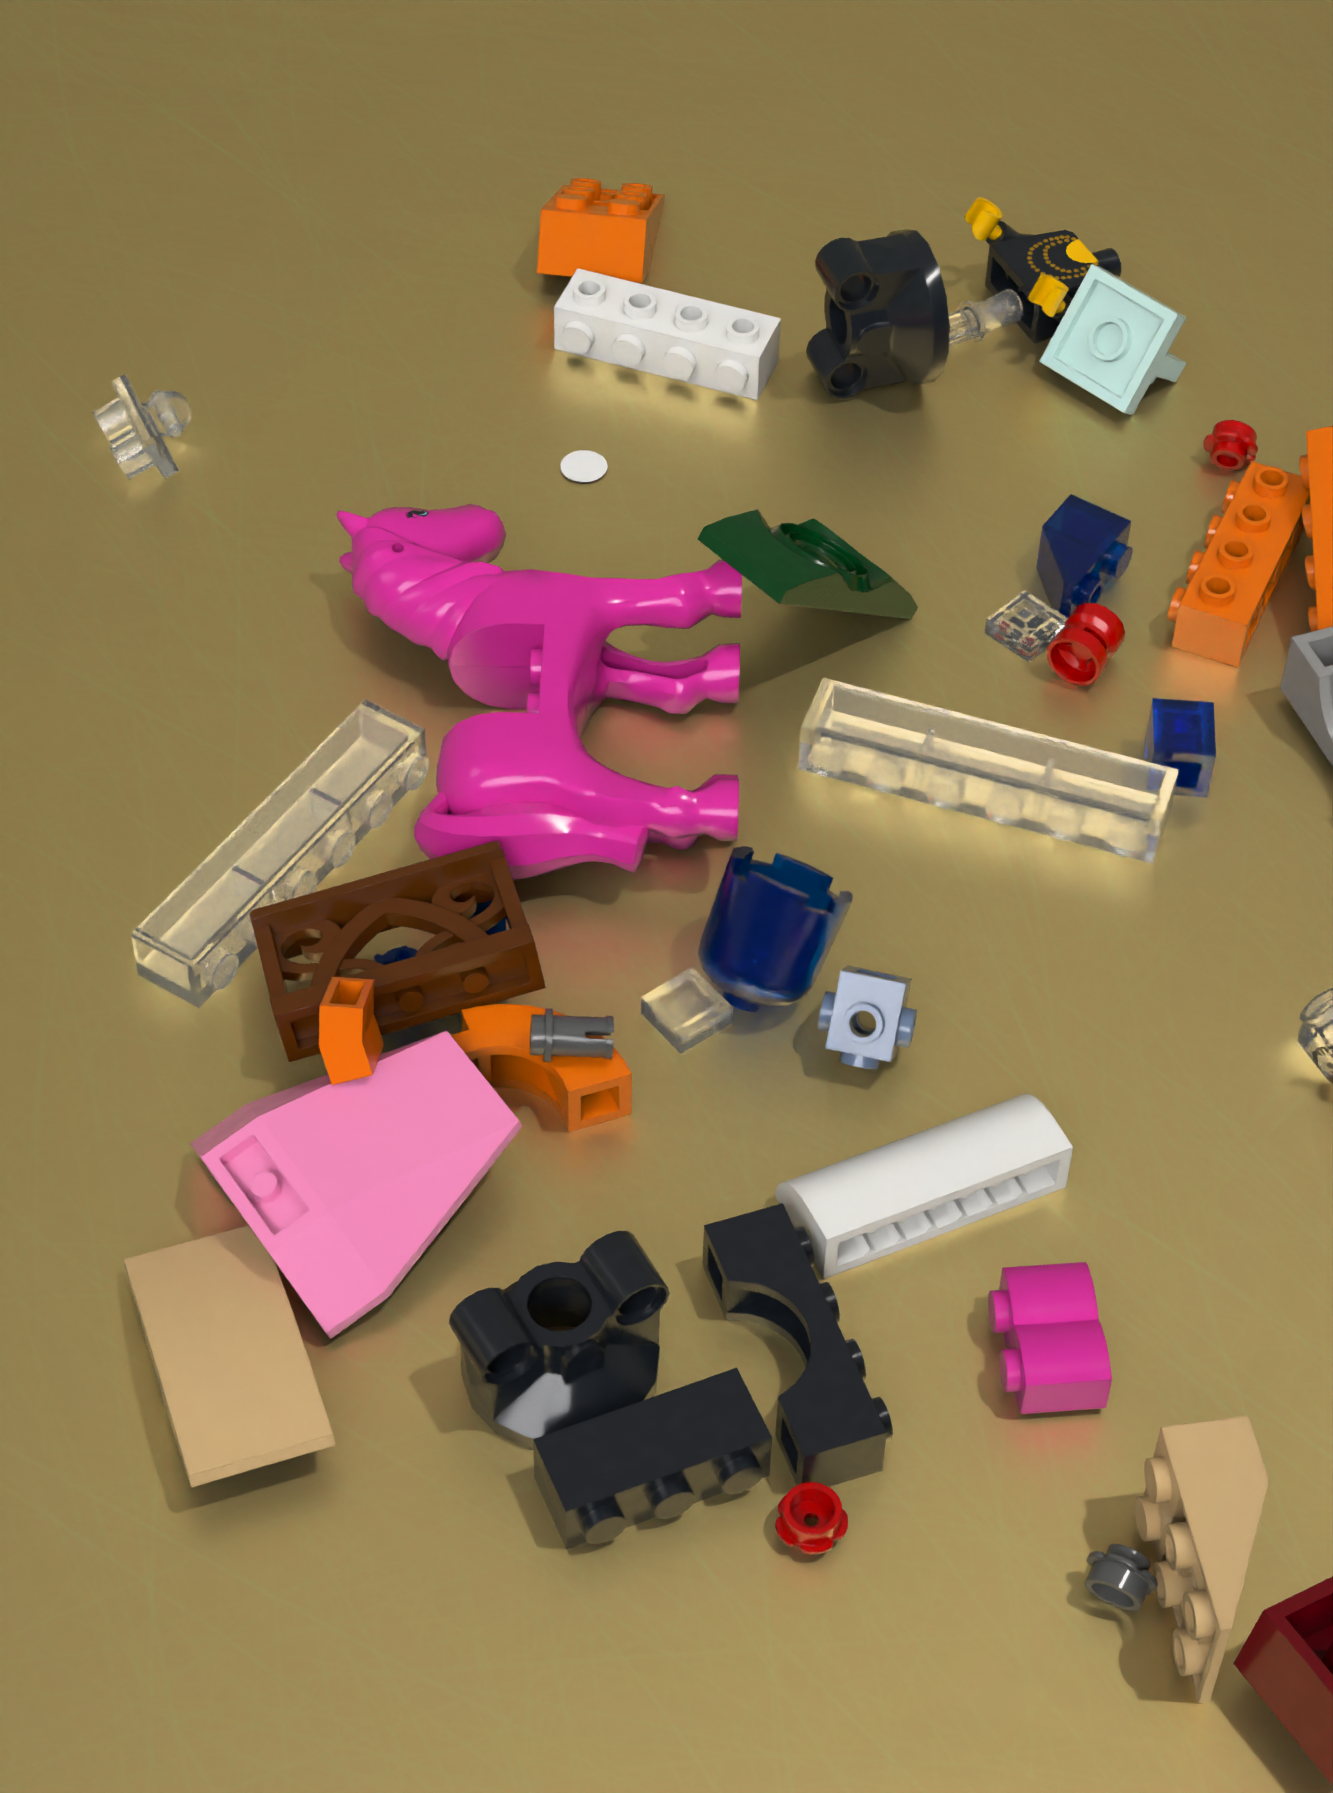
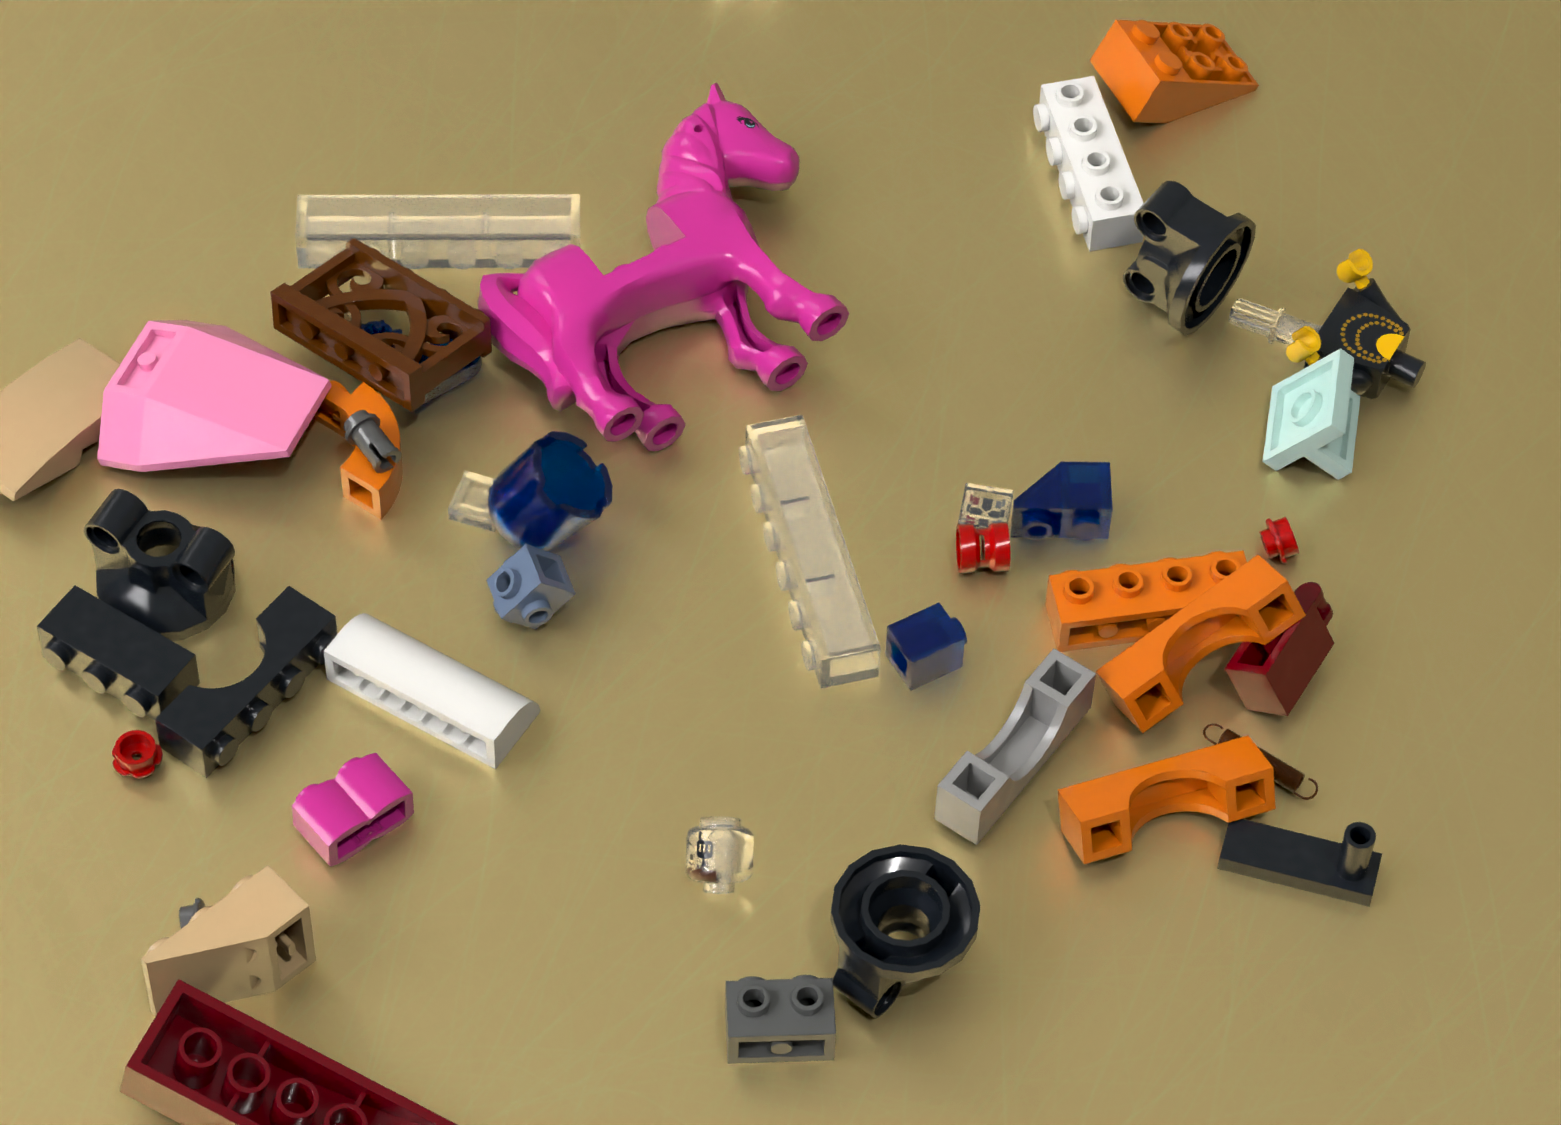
camera: 55 degrees right, 5 degrees up
orange piece [319,977,384,1085] -> none
white sticker [560,450,608,482] -> none
dark green slope [697,509,918,619] -> none

